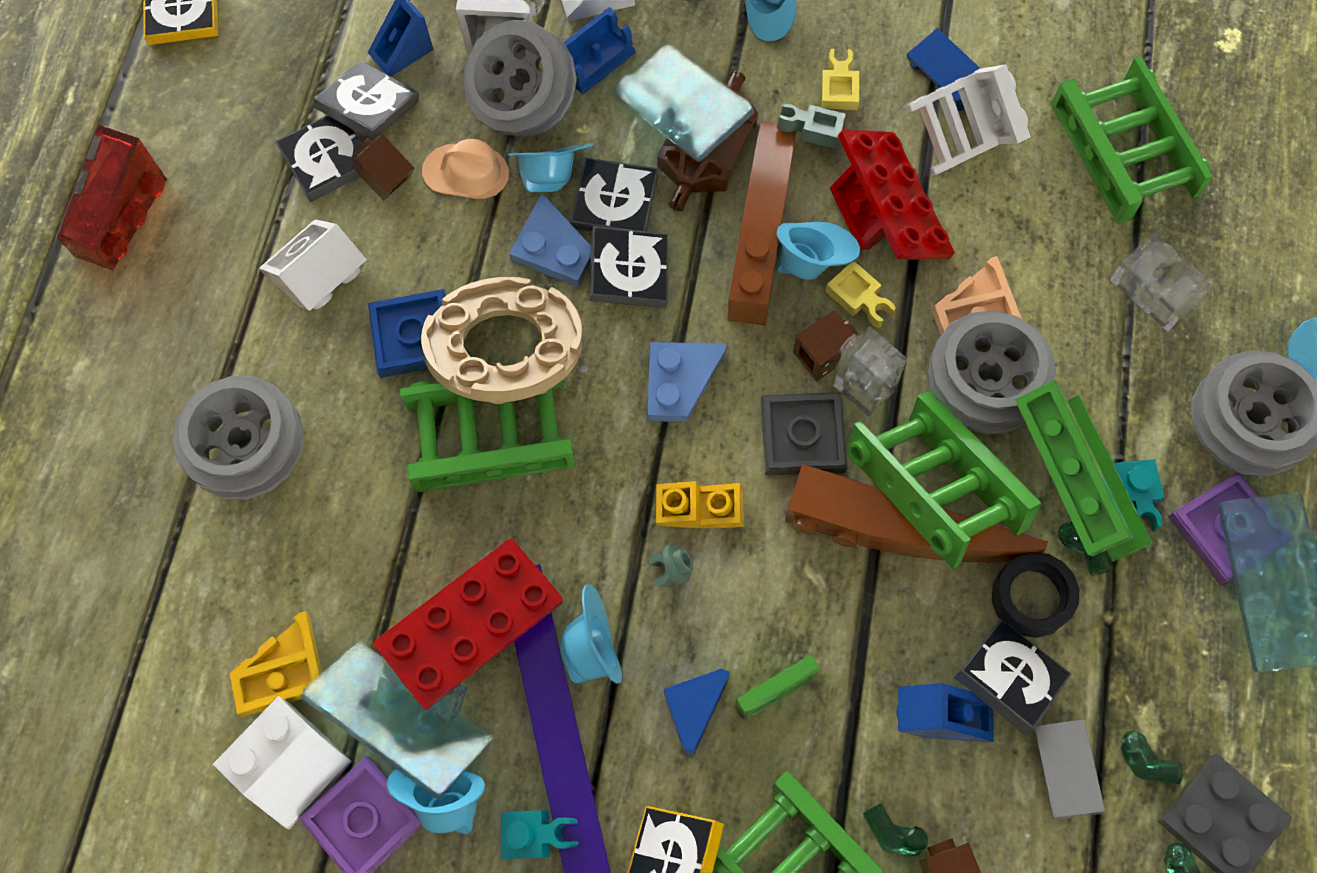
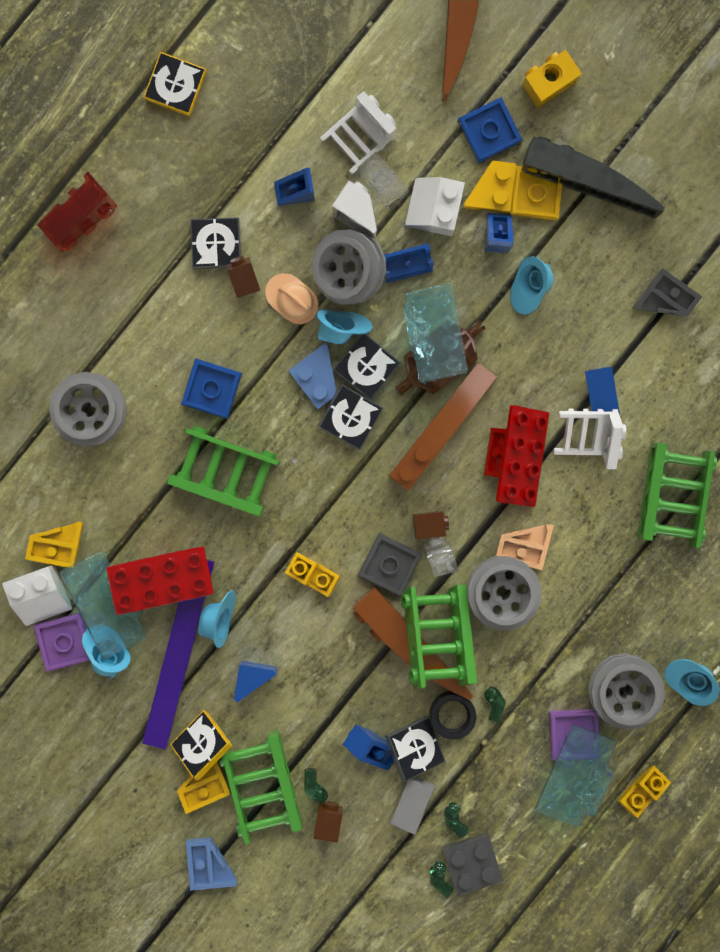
camera: 25 degrees right, 20 degrees up
white slope [259,219,367,311] -> none
tile [314,61,419,141] -> none
tan plate [421,277,583,404] -> none
teal plate [501,810,578,859] -> none
medium blue wing [647,342,726,422] -> none
sand green plate [647,543,693,587] -> none
bright green tile [735,654,820,720] -> none
medium azure piece [775,222,860,280] -> none
sand green plate [777,104,845,149] -> none
light yellow plate [821,49,859,110] -> none
light yellow plate [825,261,896,328] -> none
bright green fence [1015,380,1153,561] -> none
clear brick [1110,234,1214,332] -> none
teal plate [1114,459,1164,532] -> none

